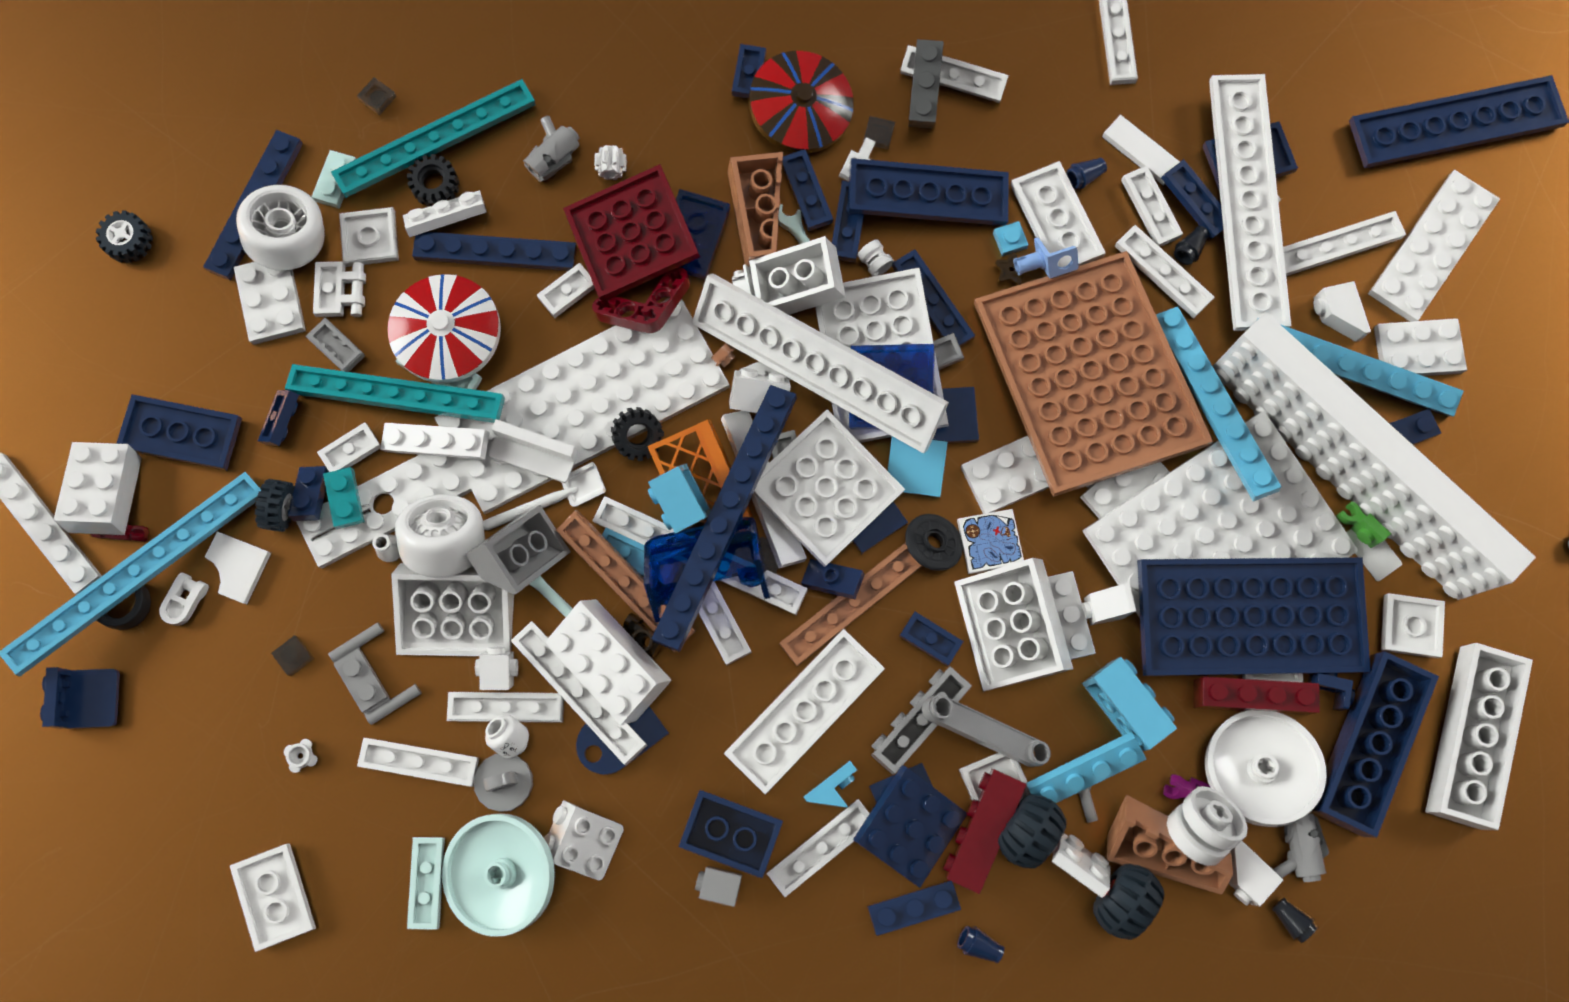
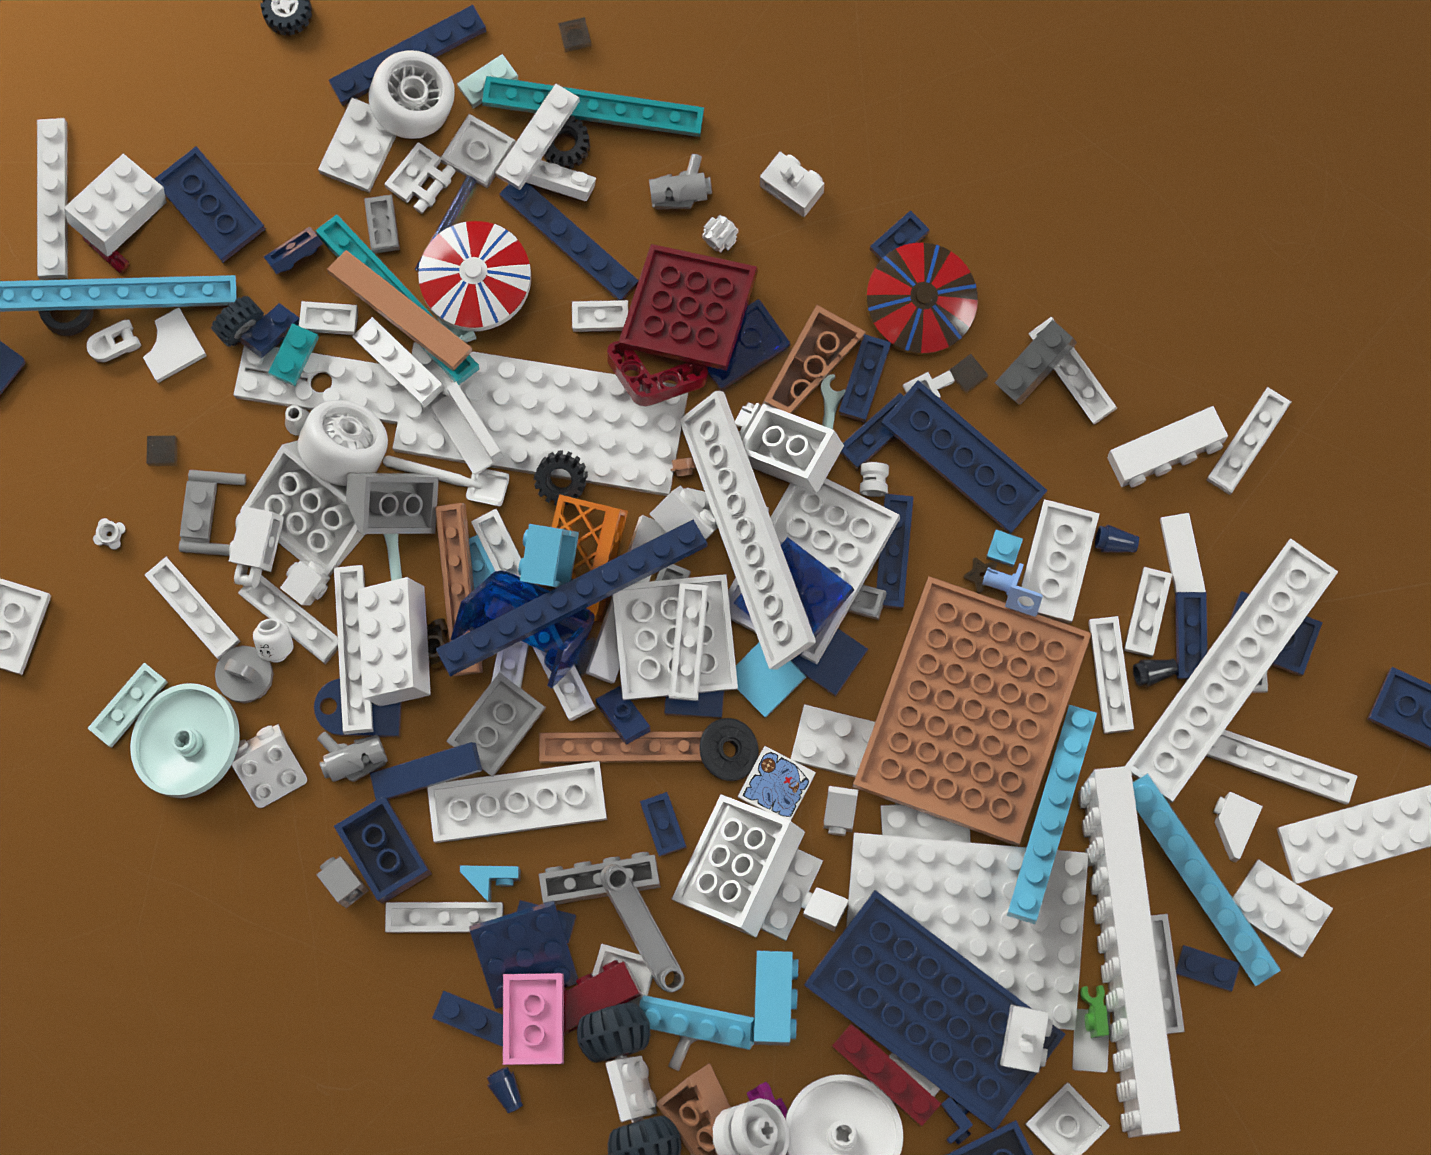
camera: 45 degrees right, 0 degrees up
none -> white brick [229,506,284,588]
none -> light grey piece [317,732,388,782]
none -> nougat tile [327,250,472,371]
none -> dark blue tile [370,742,482,800]
none -> clear blue bar [414,175,477,273]
none -> light grey plate [447,672,546,777]
none -> white plate [496,84,580,190]
none -> bright pink plate [503,973,564,1065]
none -> white tile [669,583,708,701]
none -> white brick [760,152,824,217]
none -> white slope [823,786,858,836]
none -> white brick [1000,1005,1053,1073]
none -> white brick [1107,406,1228,487]

